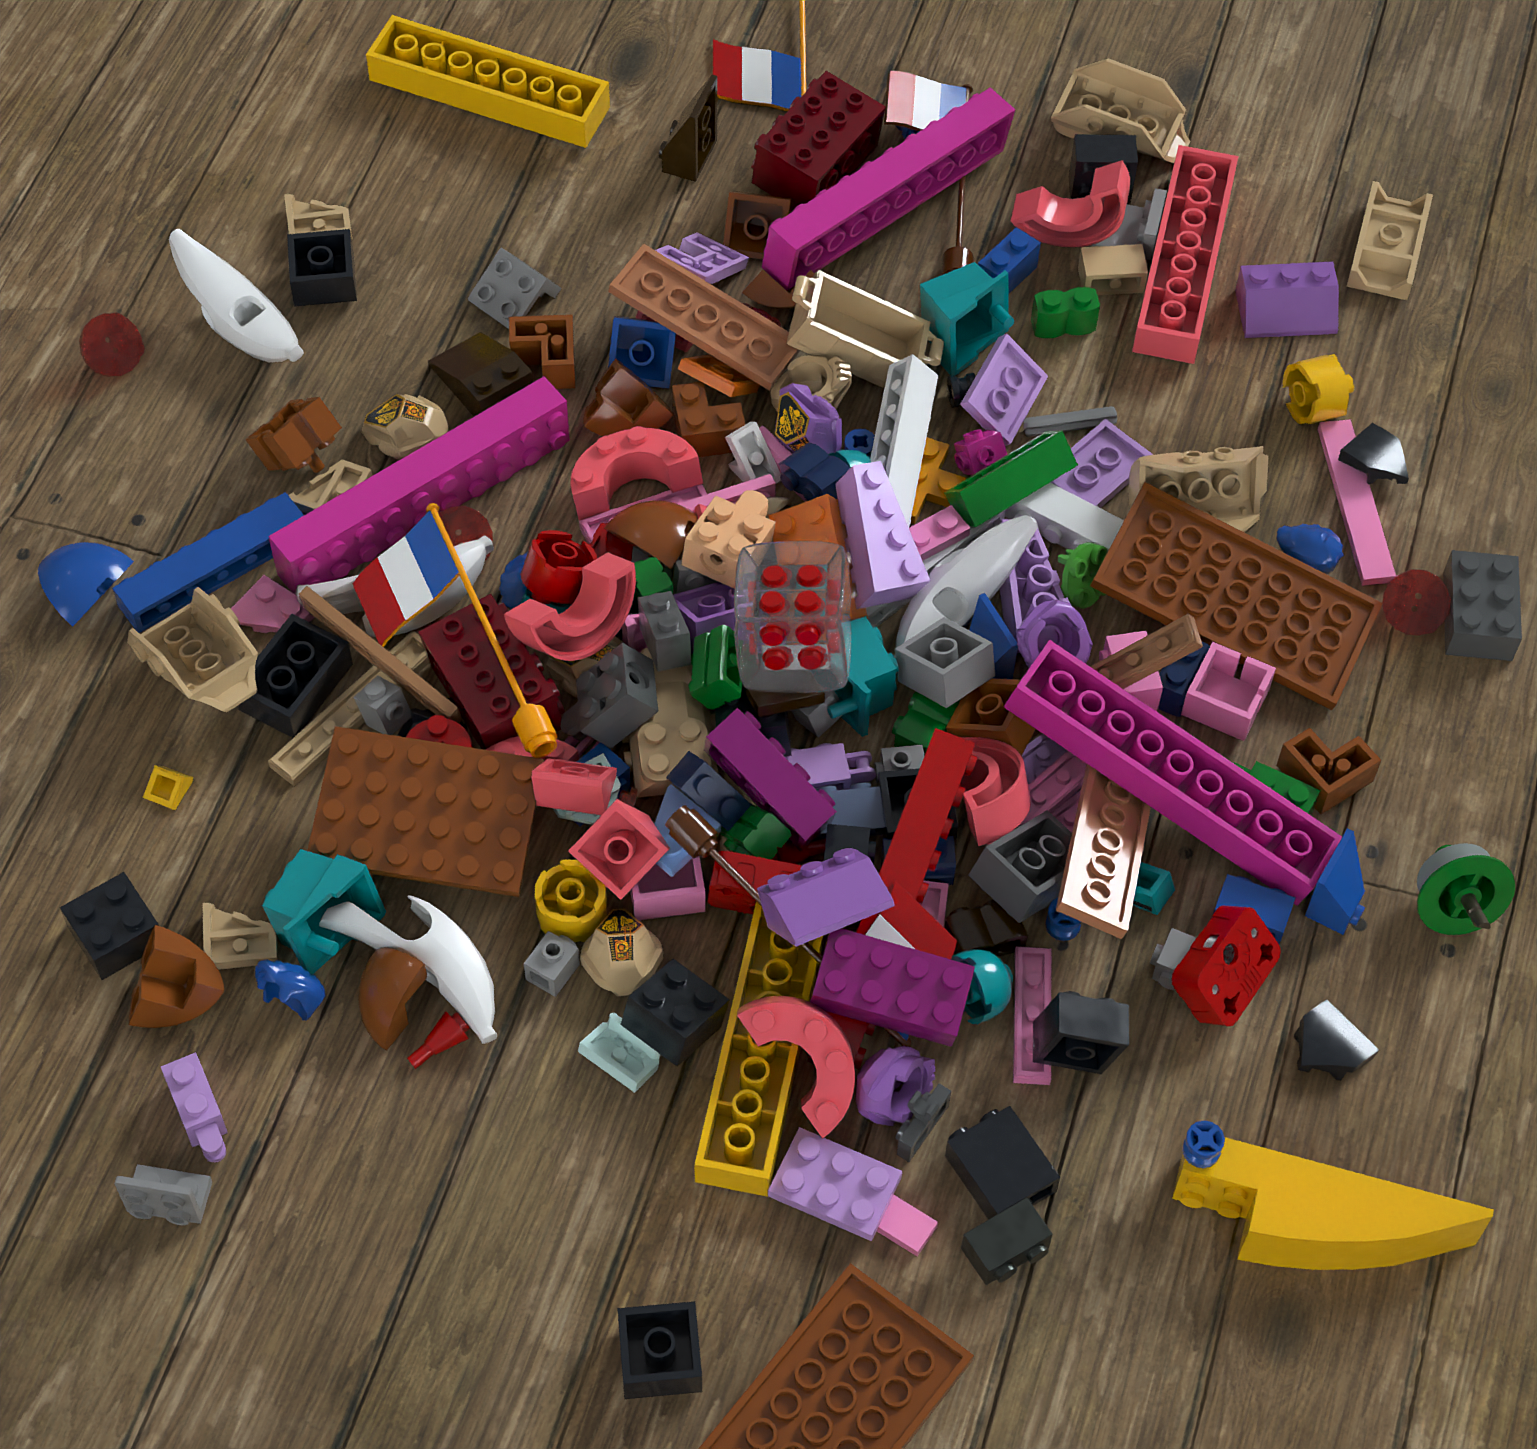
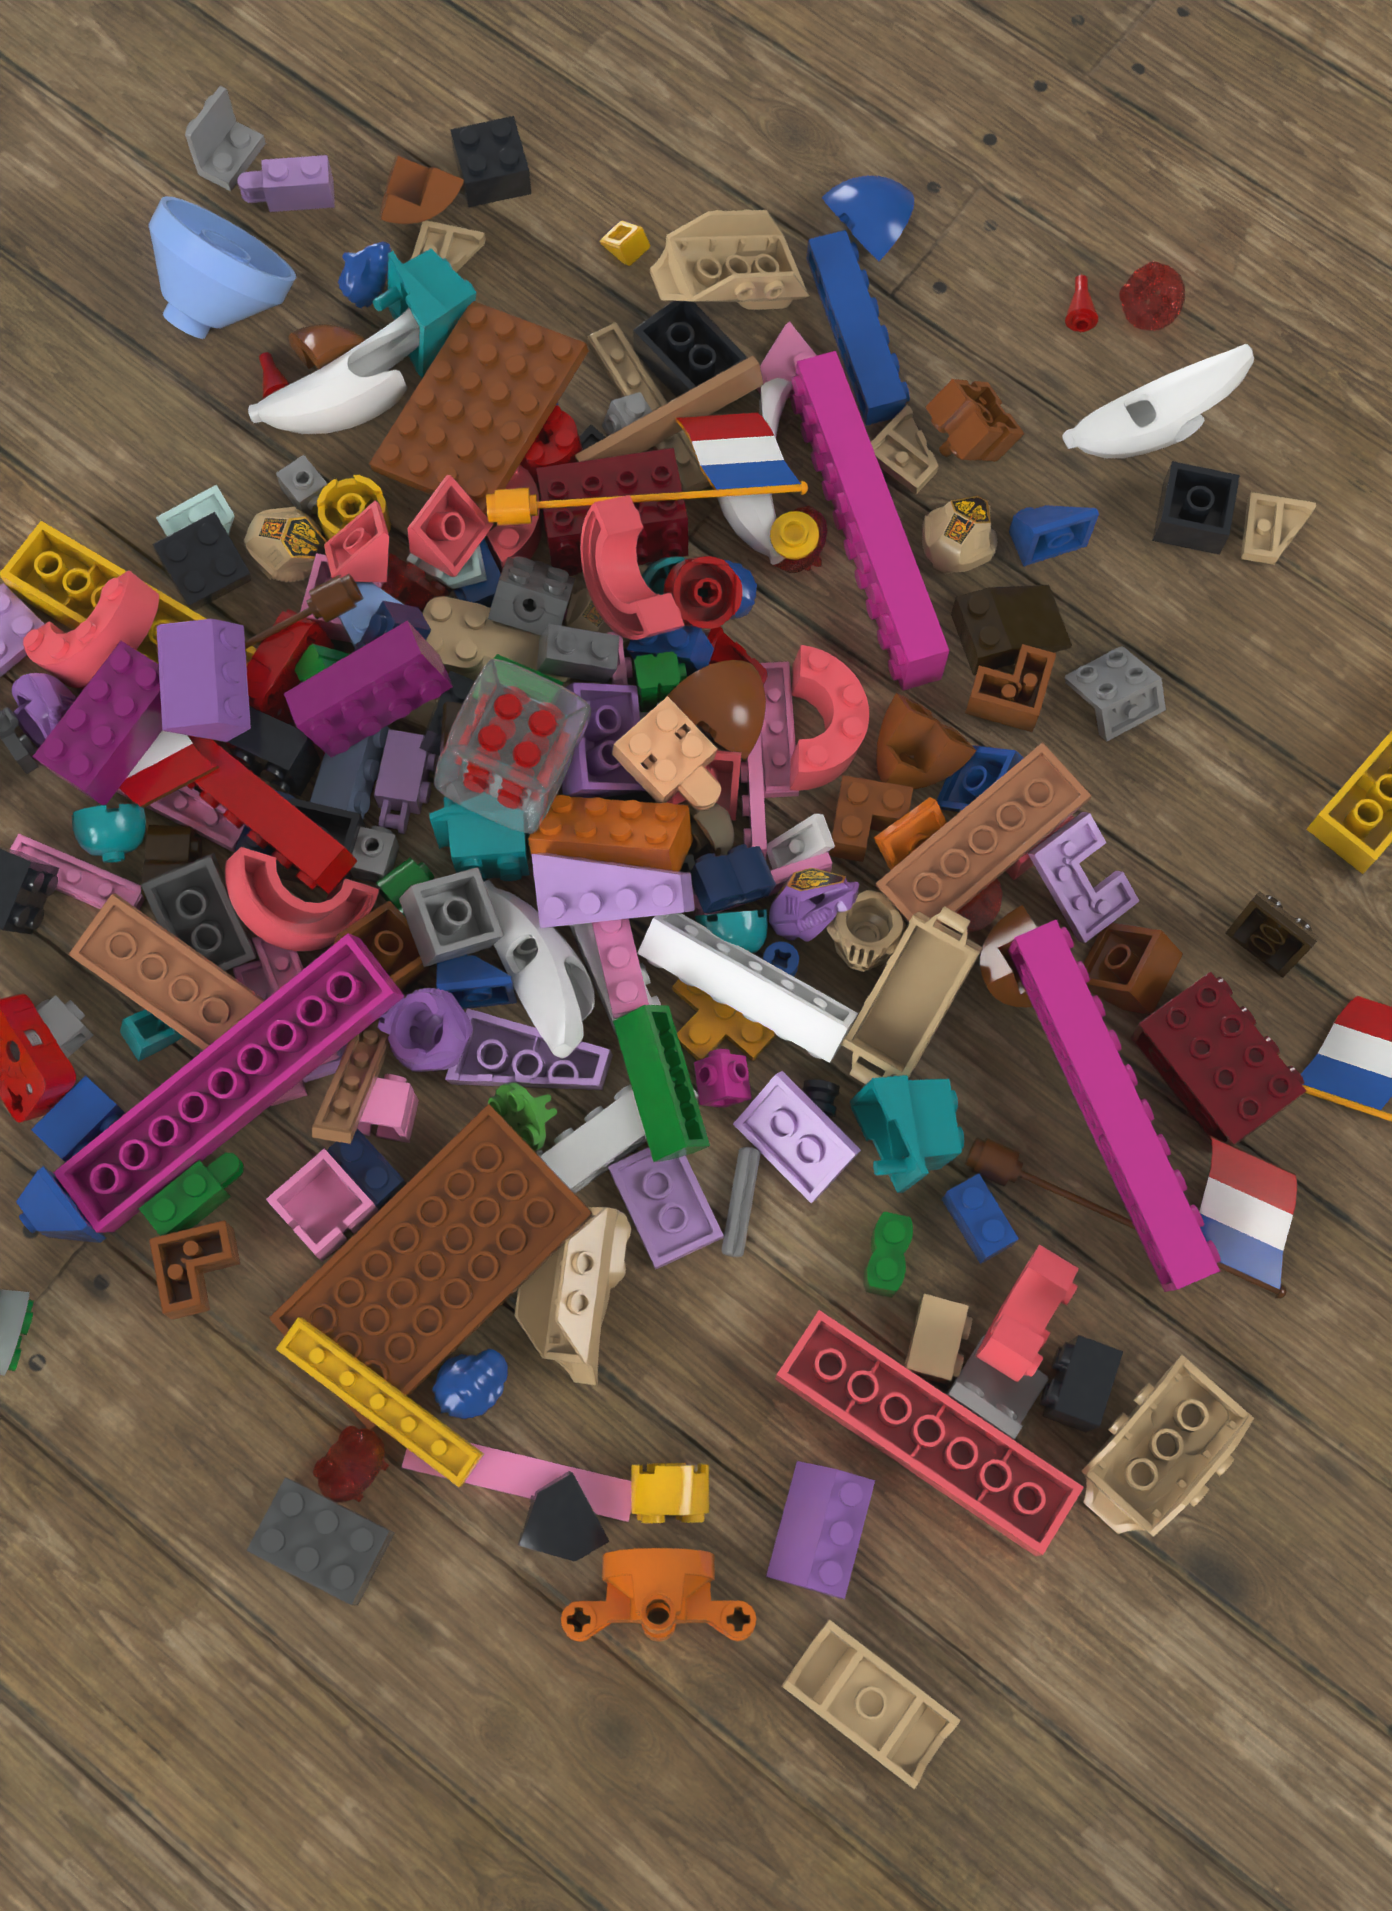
camera: 110 degrees right, 15 degrees up
none -> light blue cone [149,196,296,339]
none -> yellow tile [276,1317,484,1487]
none -> orange piece [561,1548,757,1642]
none -> yellow piece [770,511,819,559]
none -> blue slope [1009,505,1099,566]
none -> red cone [1065,275,1098,332]

